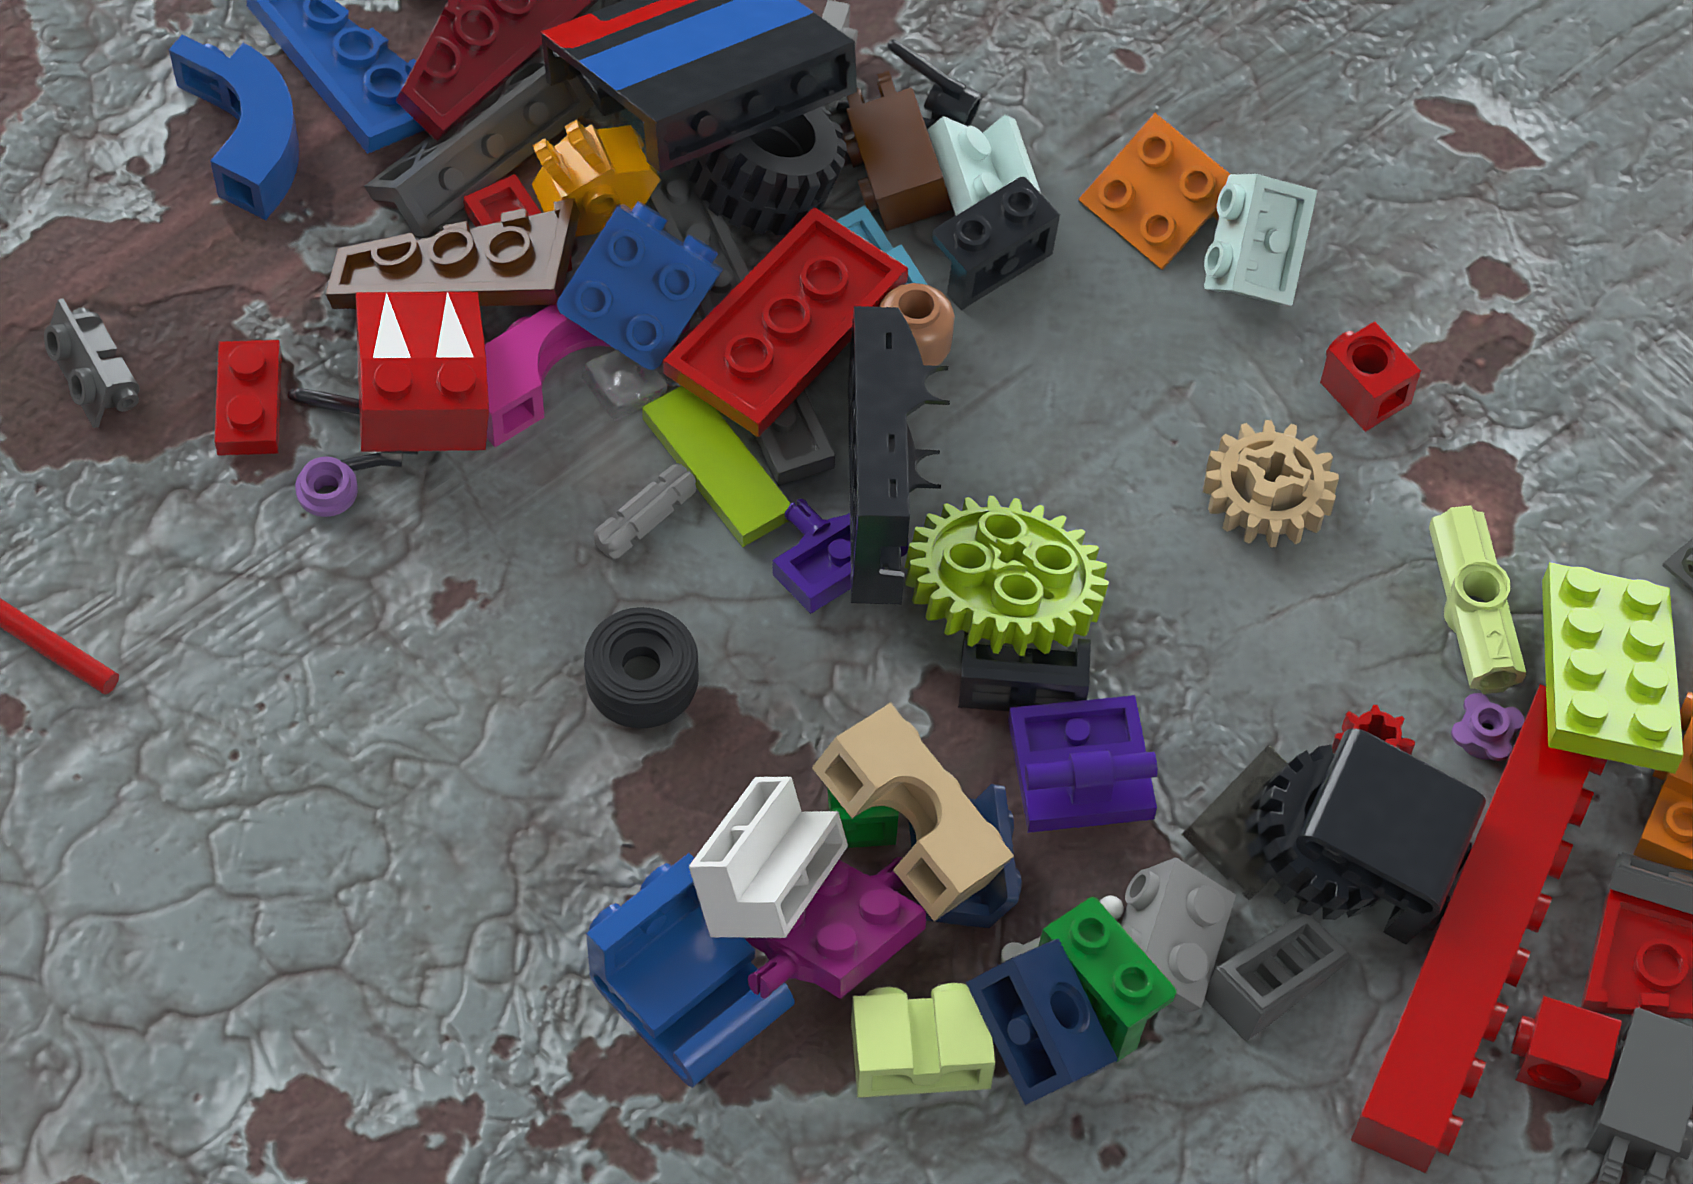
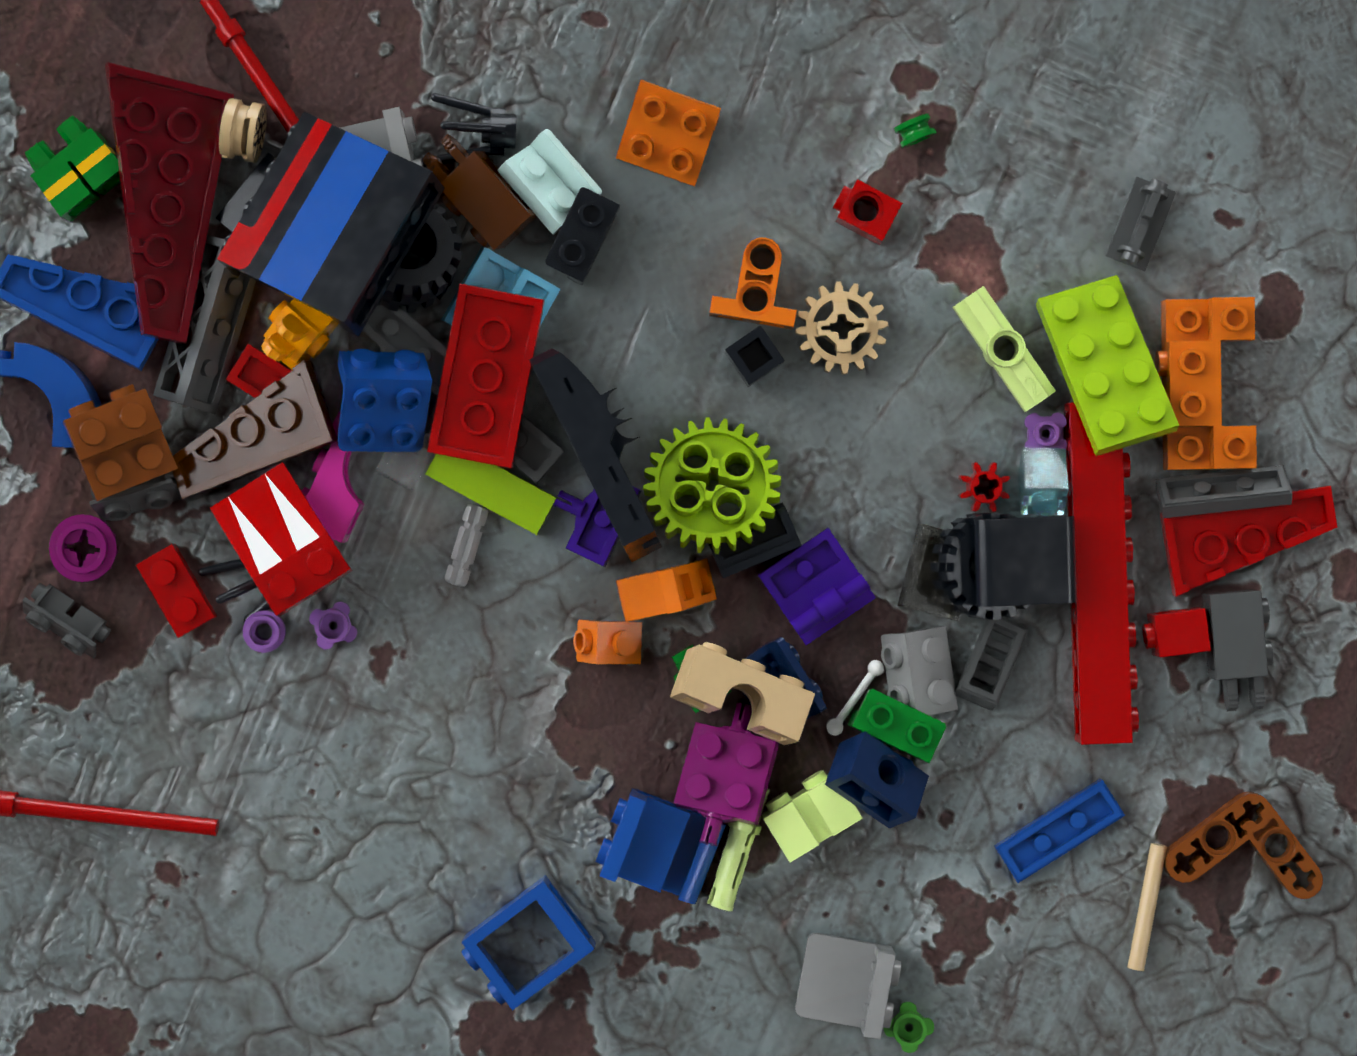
camera: 20 degrees left, 30 degrees up
black tyre [584,607,699,729] -> none
white piece [689,777,848,938] -> none
nougat head [879,283,955,366] -> none
light aqua bracket [1204,174,1317,306] -> none
none -> magenta gear [49,514,118,582]
none -> dark orange plate [63,384,178,501]
none -> dark grey hinge [89,471,182,521]
none -> medium lavender plate [309,602,357,649]
none -> blue window [461,875,596,1011]
none -> orange bracket [573,619,642,664]
none -> orange tile [616,559,717,622]
none -> yellowish green pin [707,788,770,911]
none -> orange tile [709,237,797,330]
none -> black brick [724,325,785,387]
none -> green bush [894,113,937,149]
none -> clear light blue brick [1018,448,1069,516]

